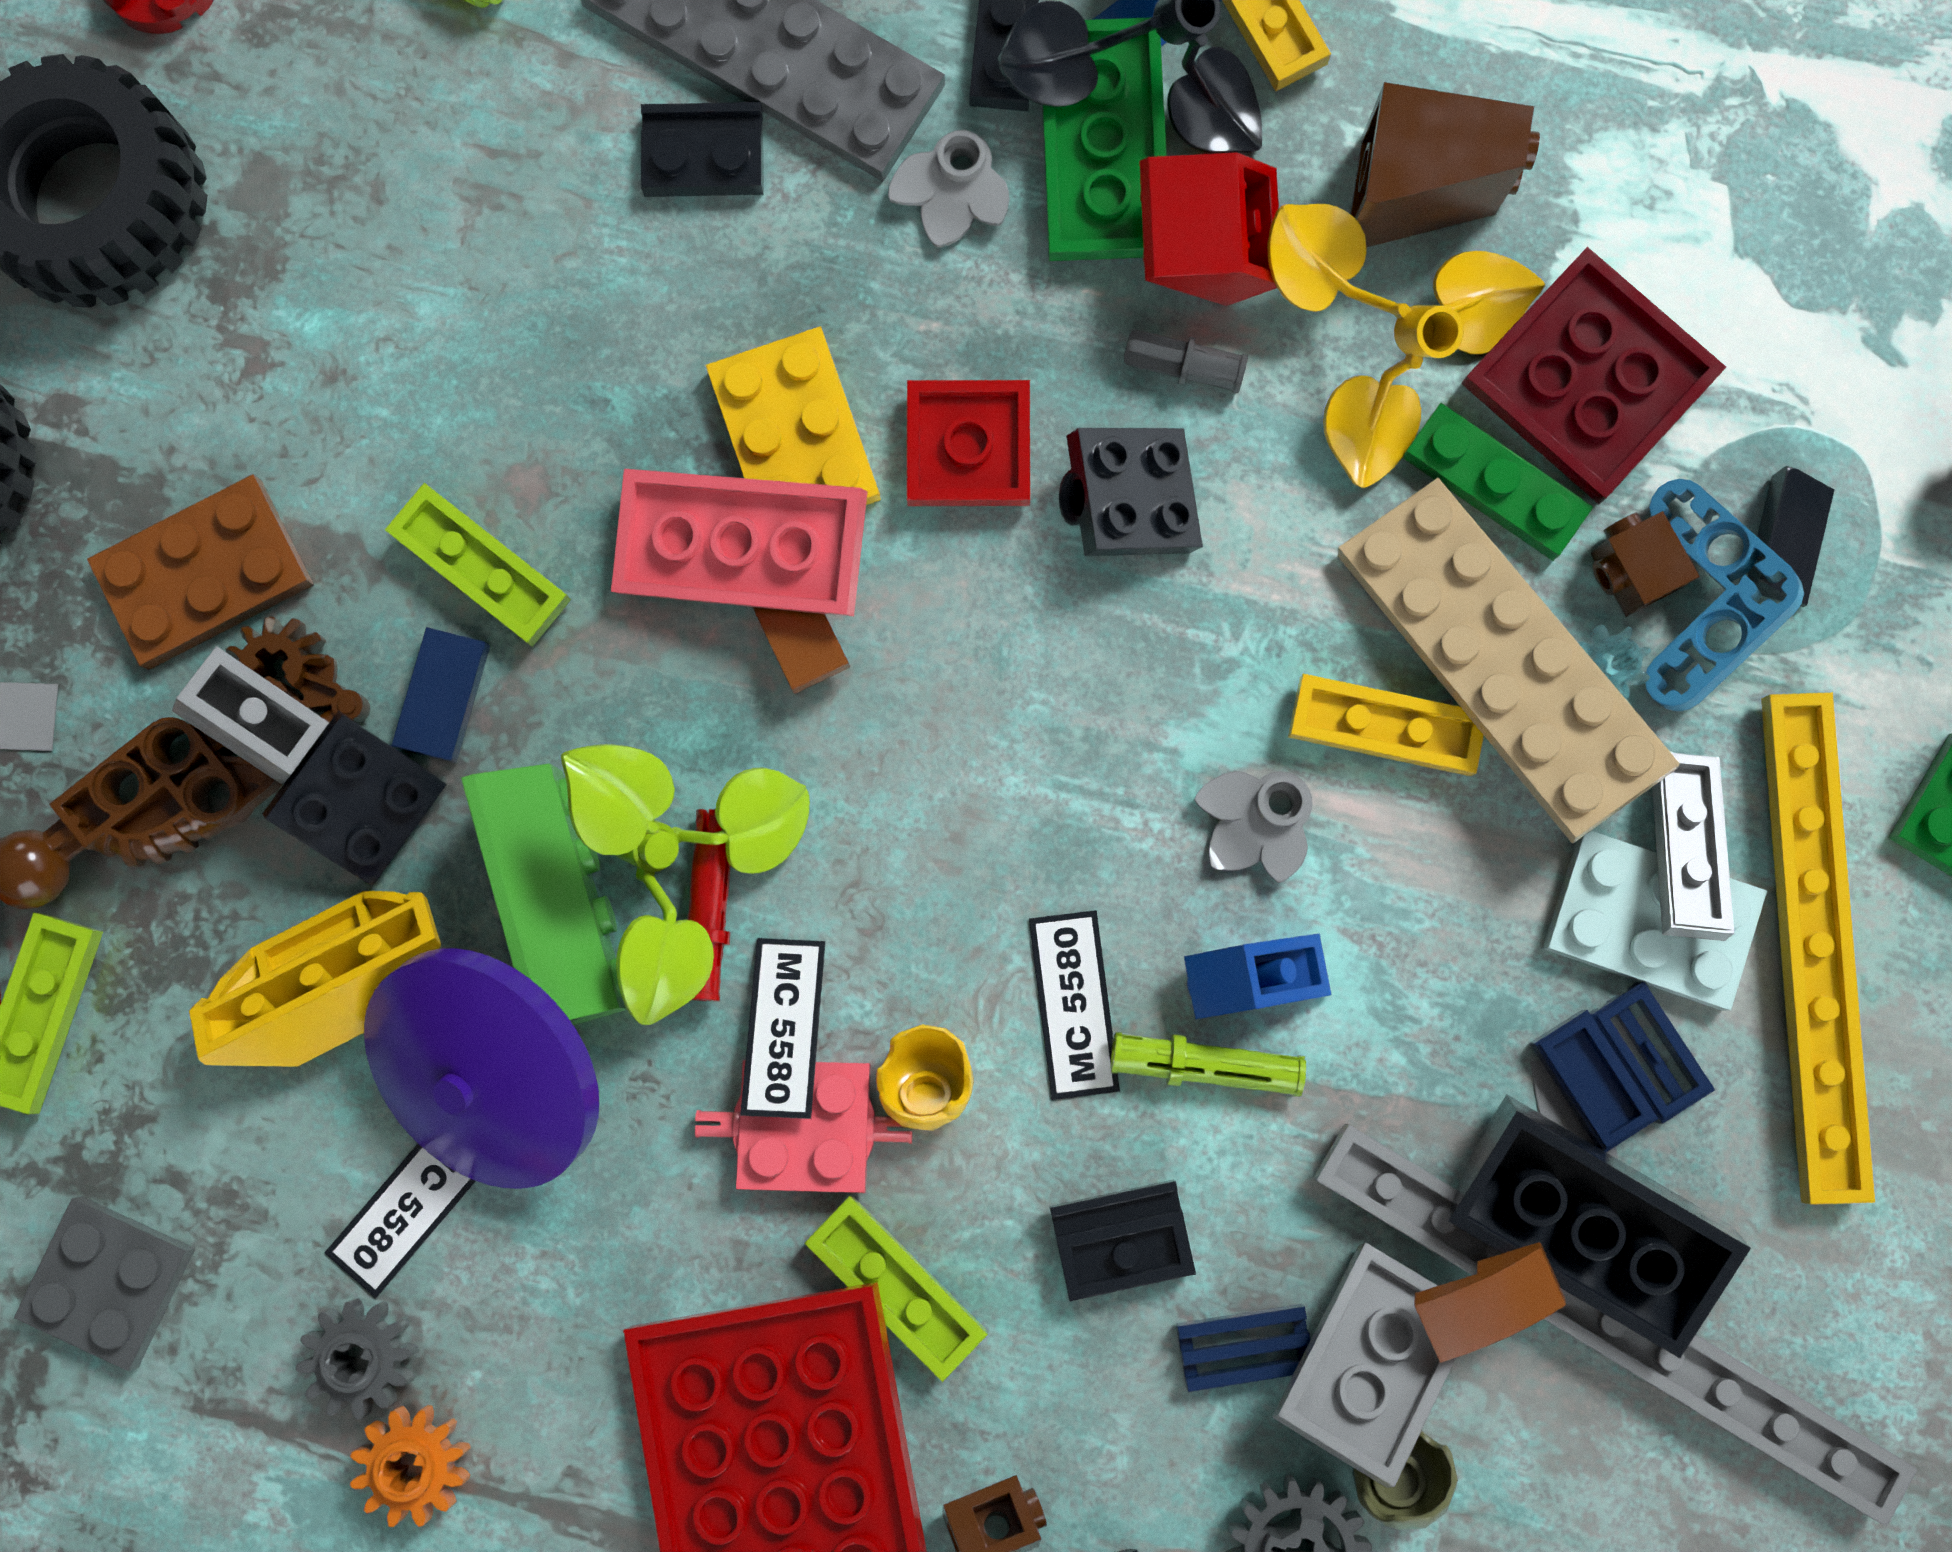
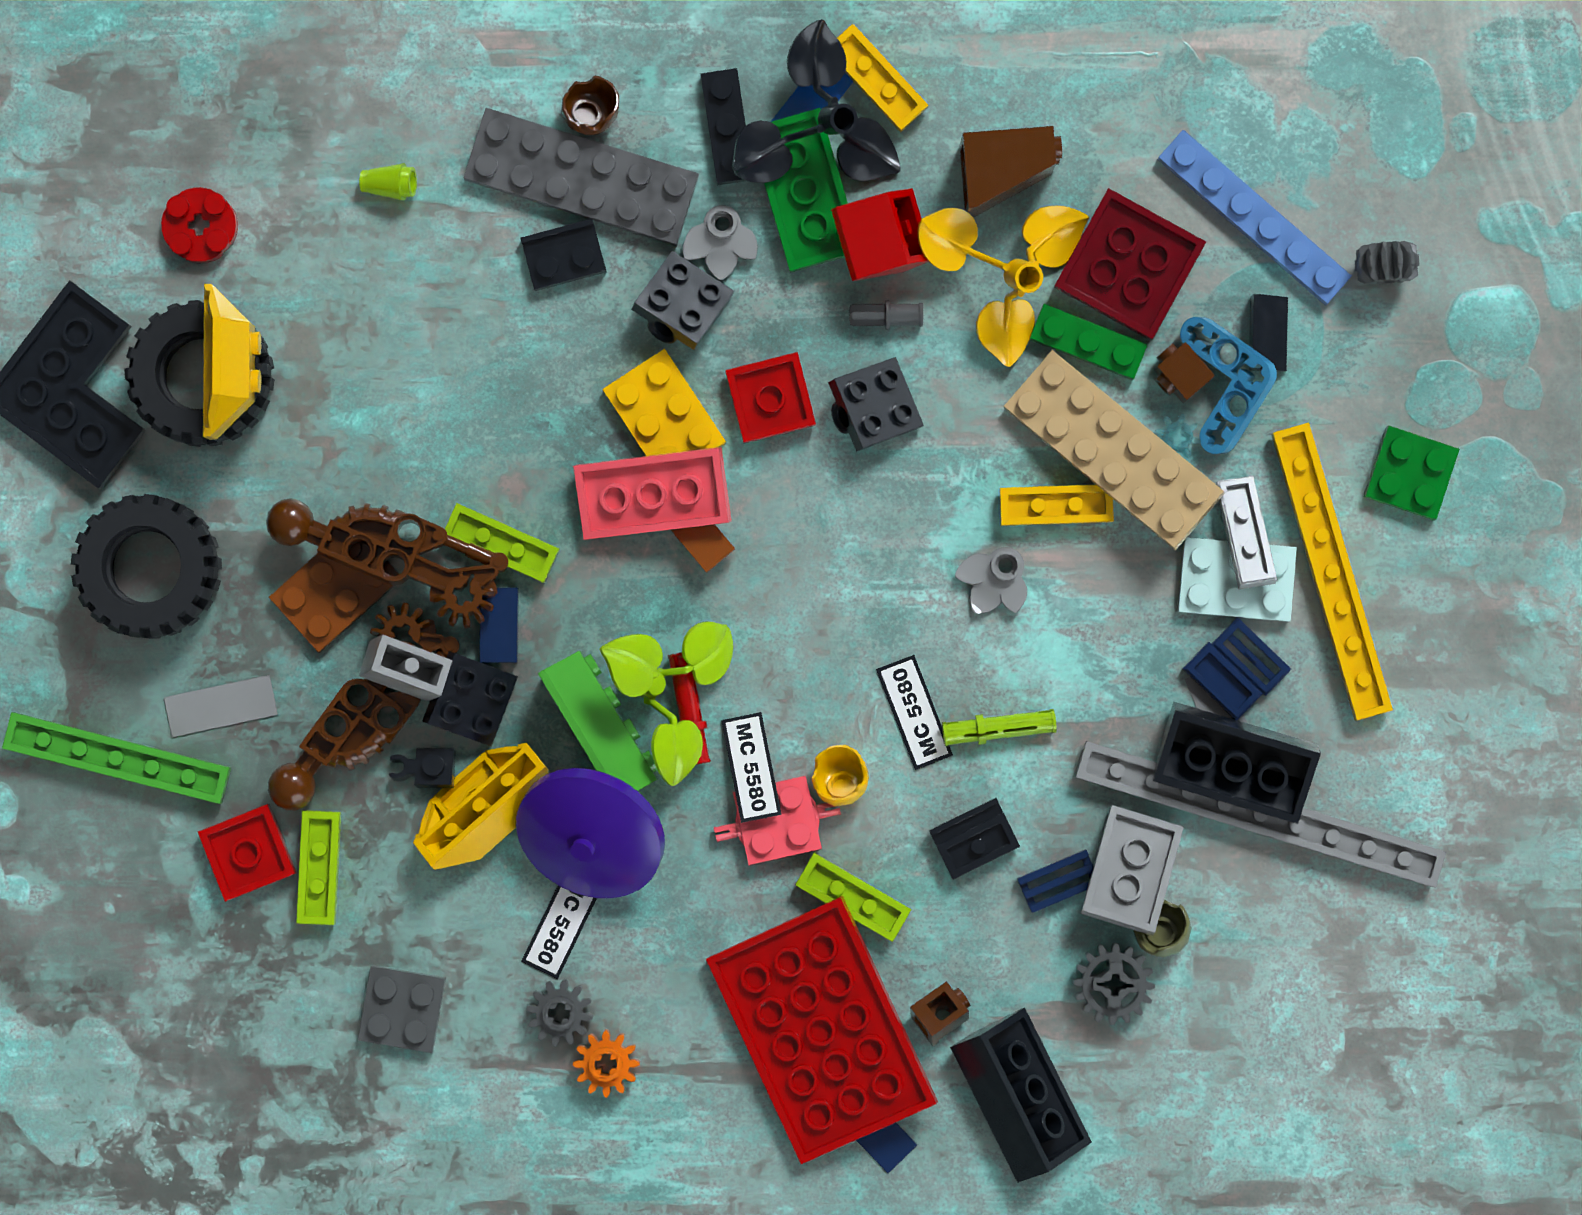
camera: 15 degrees left, 5 degrees up
blue slope [1184,933,1332,1020] -> none
dark orange slope [1414,1242,1566,1363] -> none
none -> yellow wedge [203,284,261,440]
none -> reddish brown arm [266,498,509,629]
none -> black plate [389,748,456,788]
none -> black plate [631,251,735,350]
none -> medium blue plate [1157,130,1352,305]

